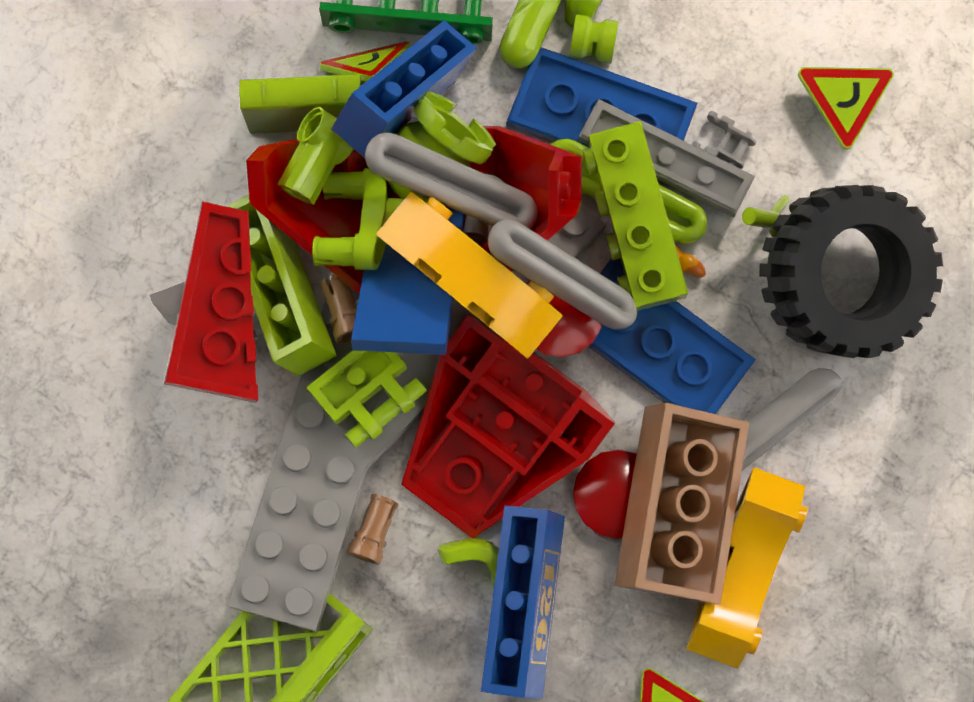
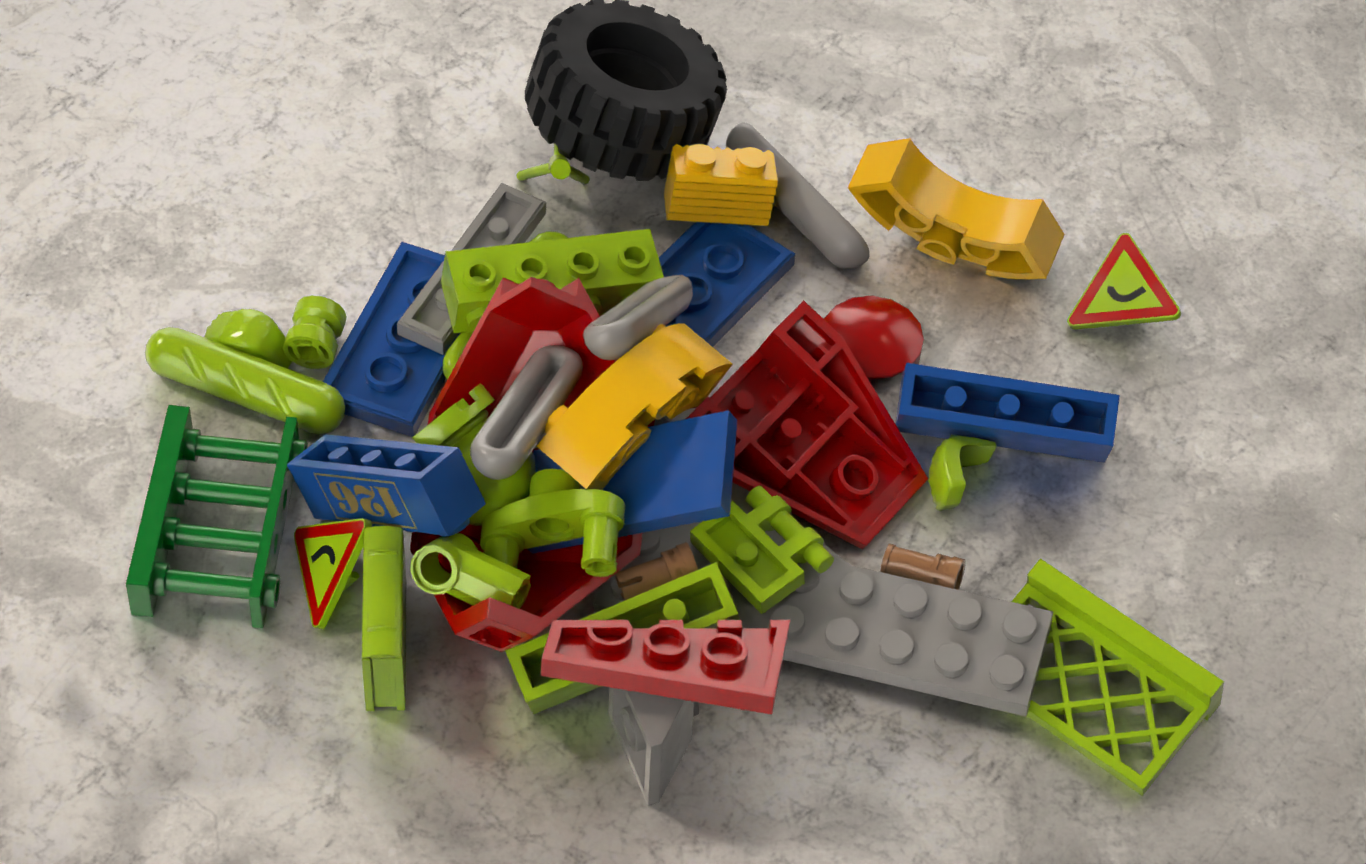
camera: 90 degrees left, 25 degrees down
medium nougat slope [614,403,749,604] -> none
light grey piece [692,111,756,169] -> none
piece [798,67,894,150] -> none
none -> yellow brick [664,144,778,226]

